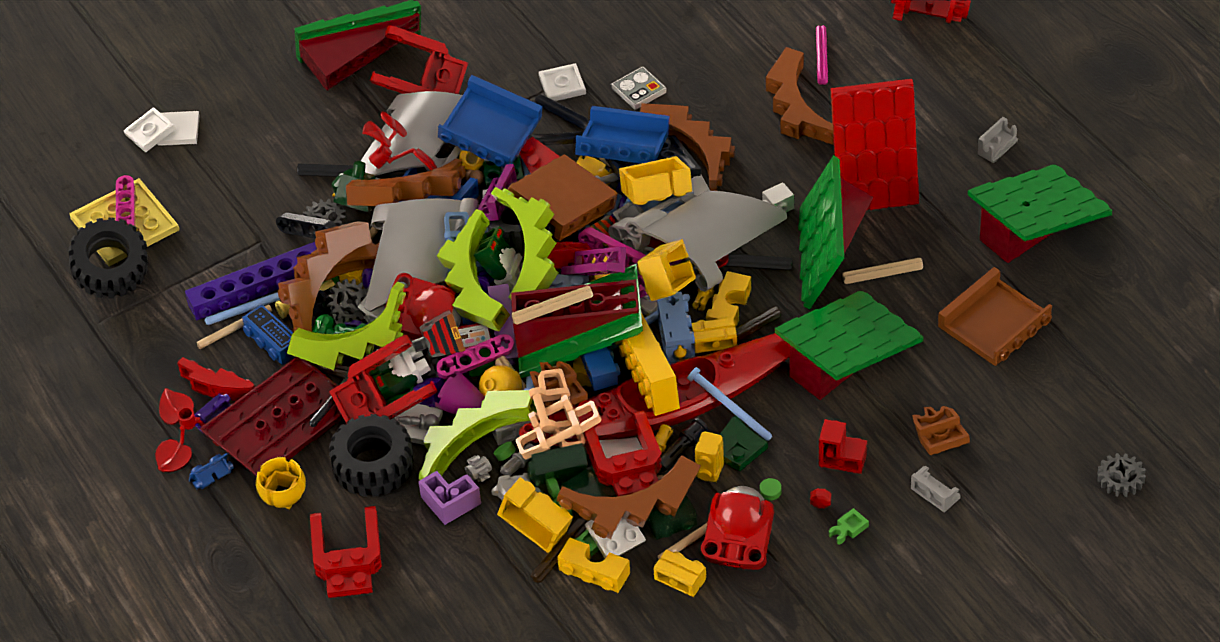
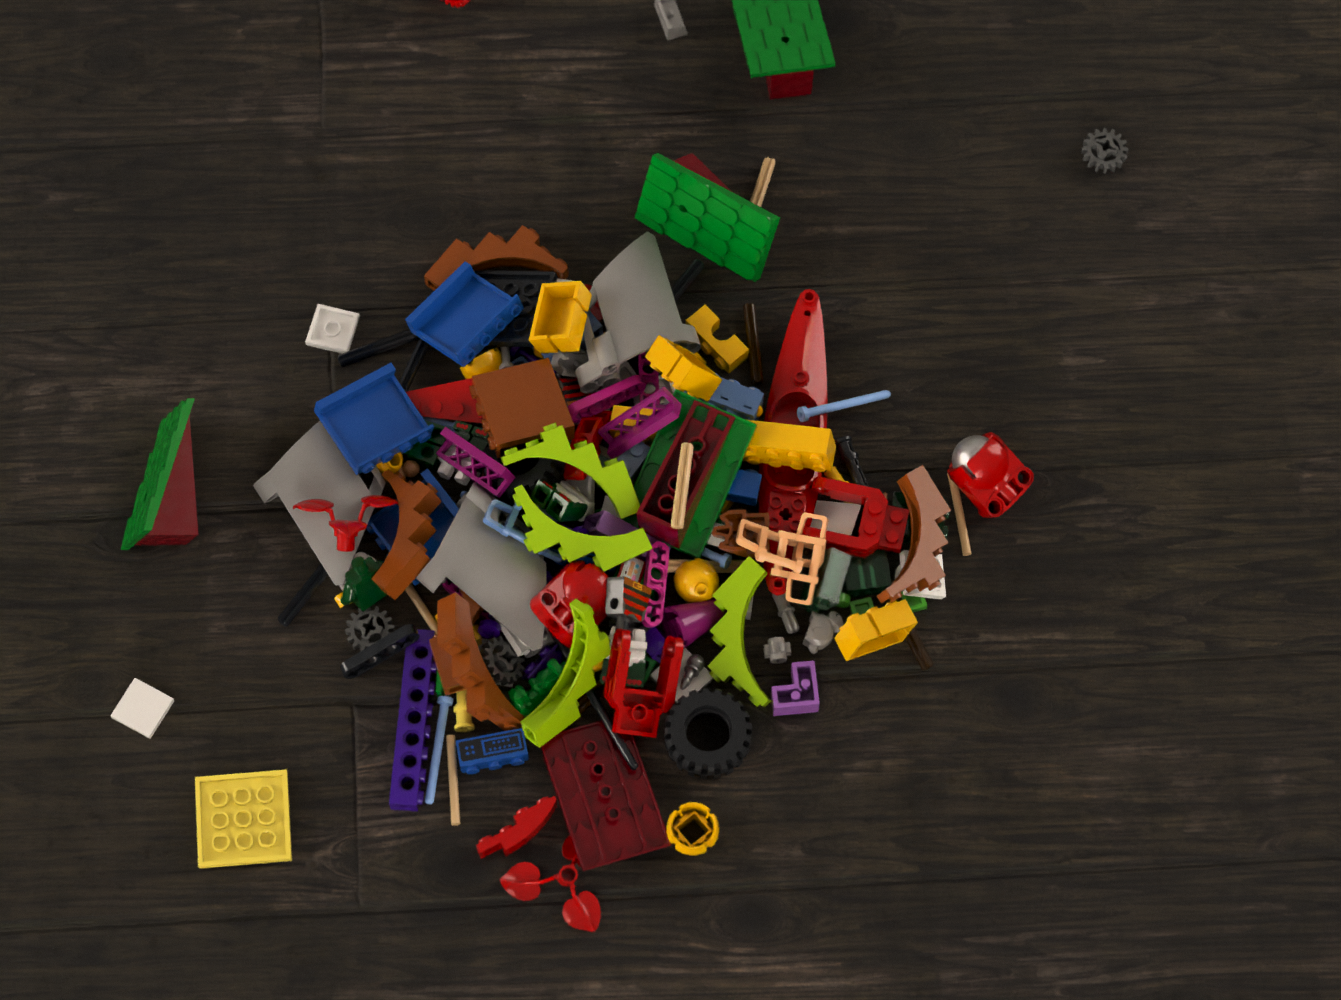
camera: 65 degrees left, 20 degrees up
black tyre [68,217,148,299] -> none
dark pink beam [116,175,136,227] -> none
white tile [124,108,176,153] -> none
blue hinge [189,453,234,489] -> none
dark purple hinge [195,393,231,434] -> none
red plate [310,506,382,598] -> none
red plate [370,26,468,94] -> none
bright green tile [494,441,516,461] -> none
yellow arch [558,538,630,593] -> none
tile [612,67,666,110] -> none
yellow brick [654,550,706,597] -> none
yellow brick [691,317,737,353] -> none
yellow brick [695,432,724,482] -> none
dark green plate [719,415,768,471] -> none
bright green tile [760,478,782,500] -> none
white brick [762,182,794,212] -> none
dark orange arch [766,47,834,145] -> none
green piece [775,291,923,400] -> none
red tile [810,488,831,508] -> none
dark pink axle [816,25,828,85] -> none
red brick [819,419,867,474] -> none
bright green plate [829,508,869,545] -> none
red piece [831,79,919,210] -> none
light grey hinge [911,466,960,512] -> none
dark orange plate [912,406,970,455] -> none
dark orange panel [938,267,1052,366] -> none

